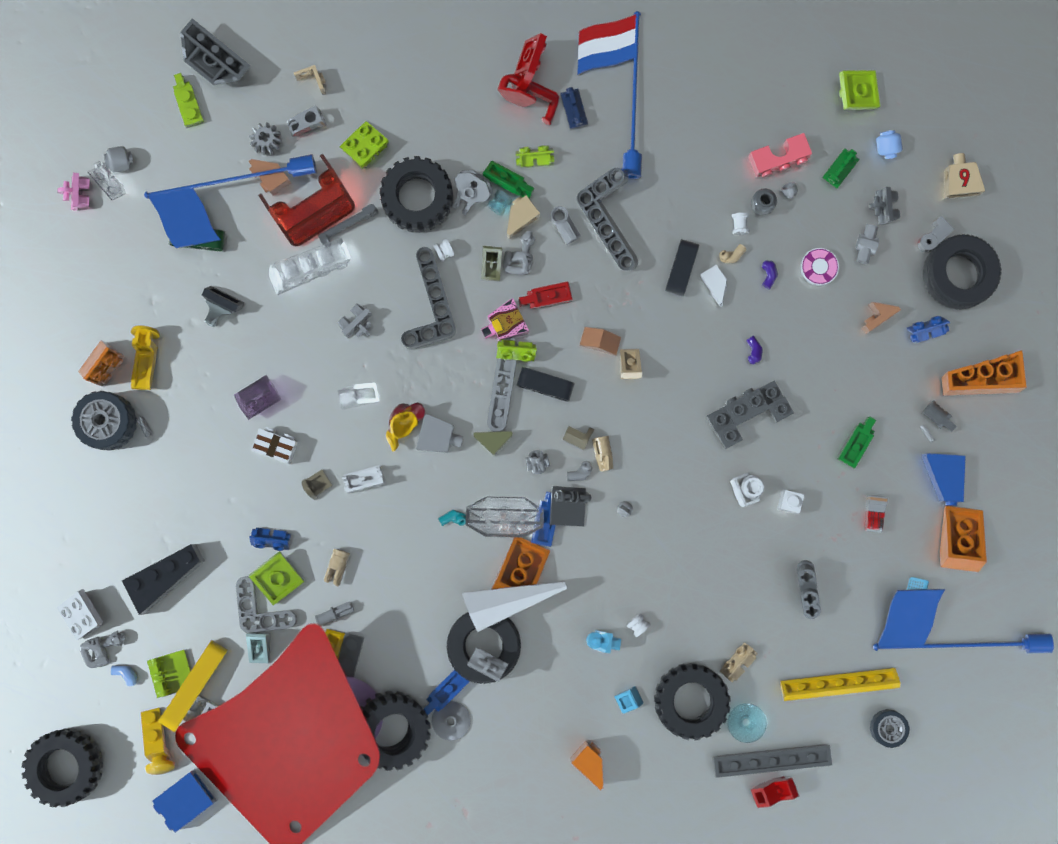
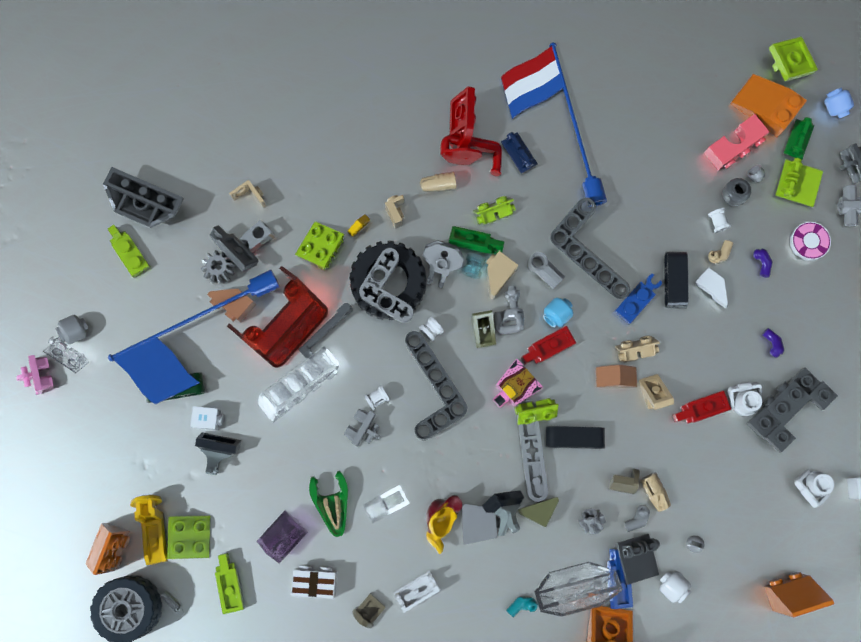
camera: 15 degrees left, 5 degrees down
none -> lime hinge [167,516,210,559]
none -> white brick [190,406,224,431]
none -> dark grey hinge [209,225,258,272]
none -> lime hinge [215,553,245,614]
none -> green animal [309,471,348,537]
none -> yellow tile [347,214,370,237]
none -> light grey beam [359,248,413,323]
none -> white bush [364,385,390,410]
none -> tan bracket [385,195,404,229]
none -> tan hinge [420,172,456,191]
none -> piece [482,490,524,536]
none -> medium azure head [544,298,573,327]
none -> blue plate [614,274,662,324]
none -> tan hinge [615,336,660,363]
none -> white head [660,571,691,603]
none -> red hinge [672,391,731,424]
none -> white piece [728,382,763,416]
none -> orange slope [730,74,807,137]
none -> orange slope [764,572,834,618]
none -> lime hinge [775,158,823,207]

